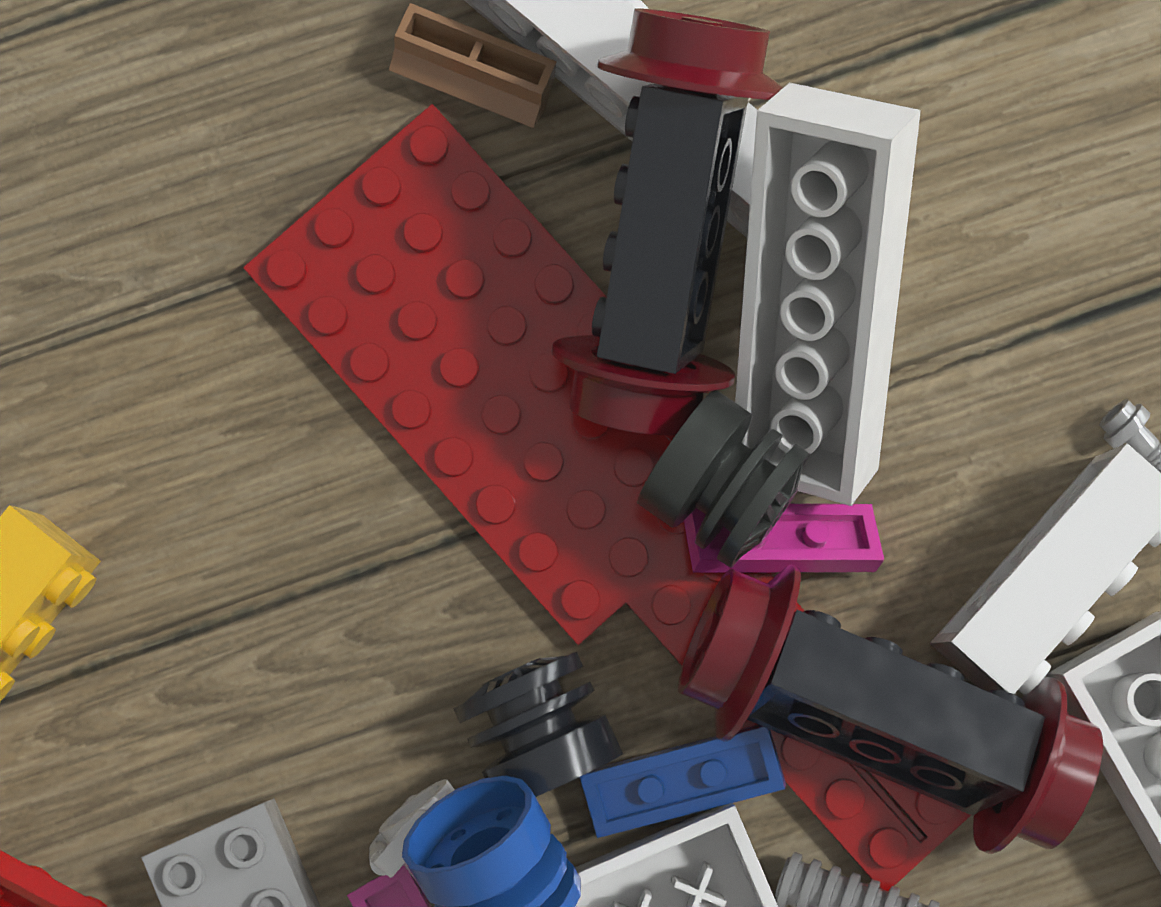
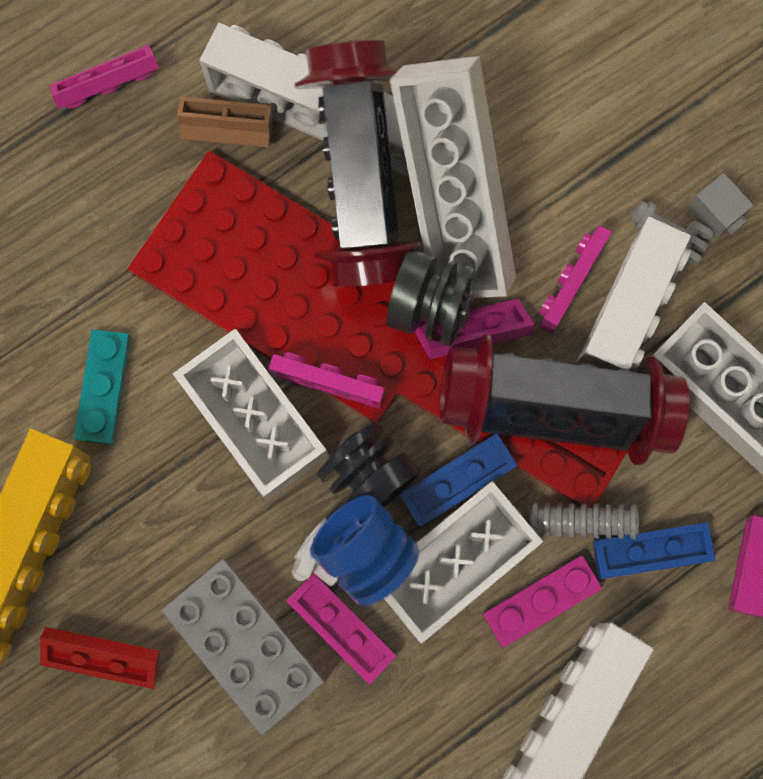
camera: 15 degrees left, 5 degrees down
none -> teal plate [74,329,131,446]
none -> white brick [173,329,328,502]
none -> dark pink plate [269,352,384,409]
none -> dark pink plate [539,225,612,334]

